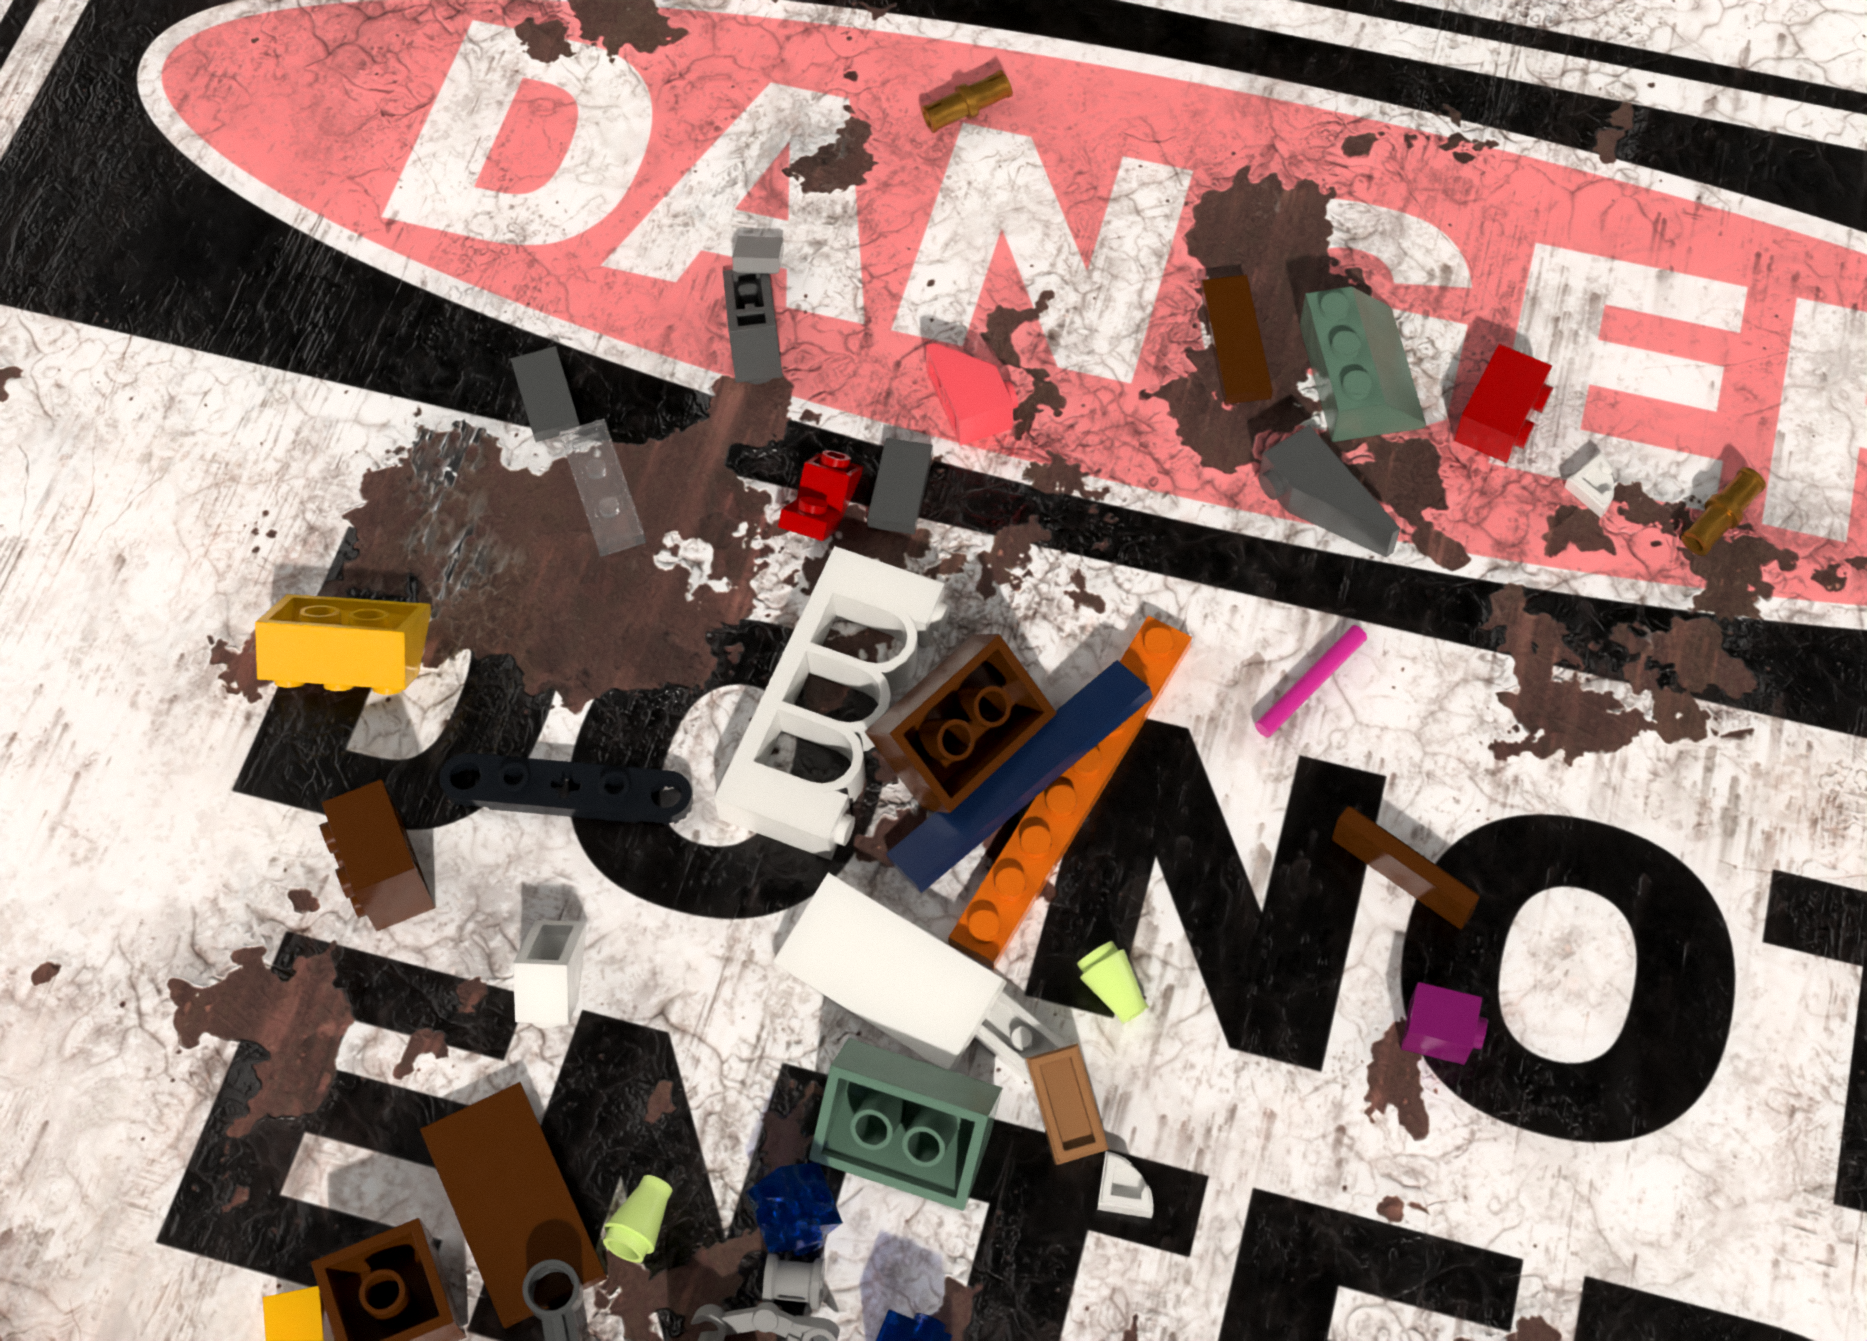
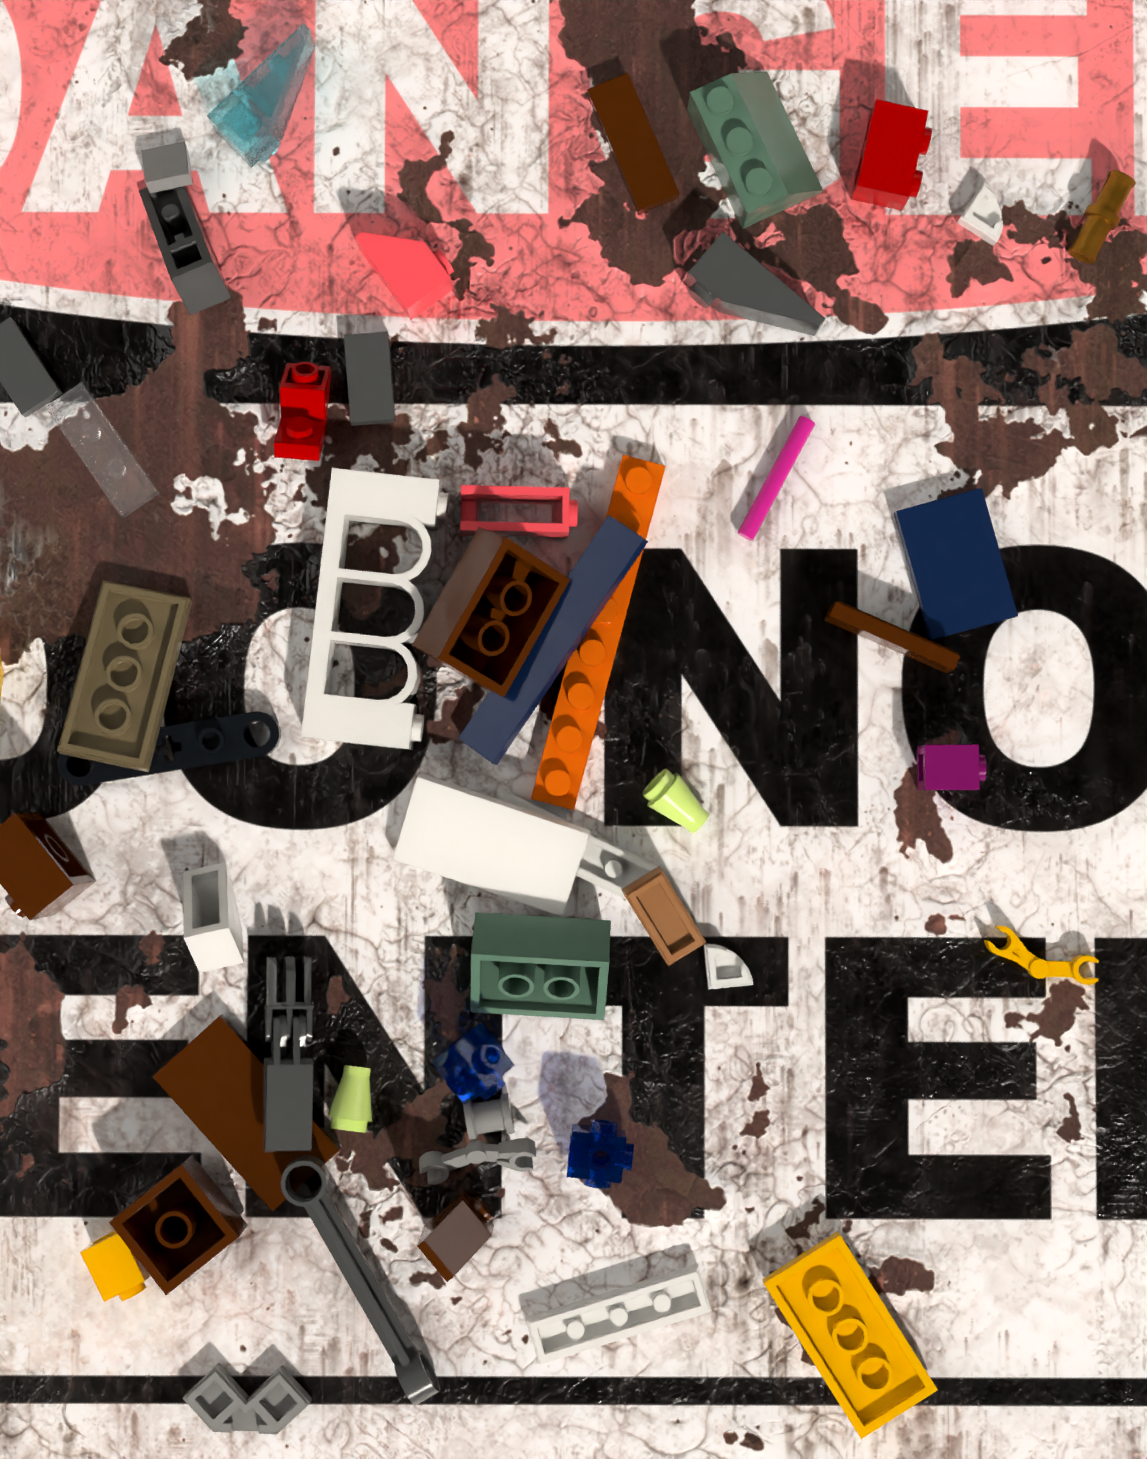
camera: 20 degrees left, 25 degrees up
none -> dark tan tile [57,580,192,772]
none -> clear light blue slope [207,23,316,168]
none -> dark grey arm [263,956,314,1153]
none -> coral window [460,485,578,538]
none -> dark blue tile [894,488,1018,641]
none -> yellow piece [984,925,1099,985]

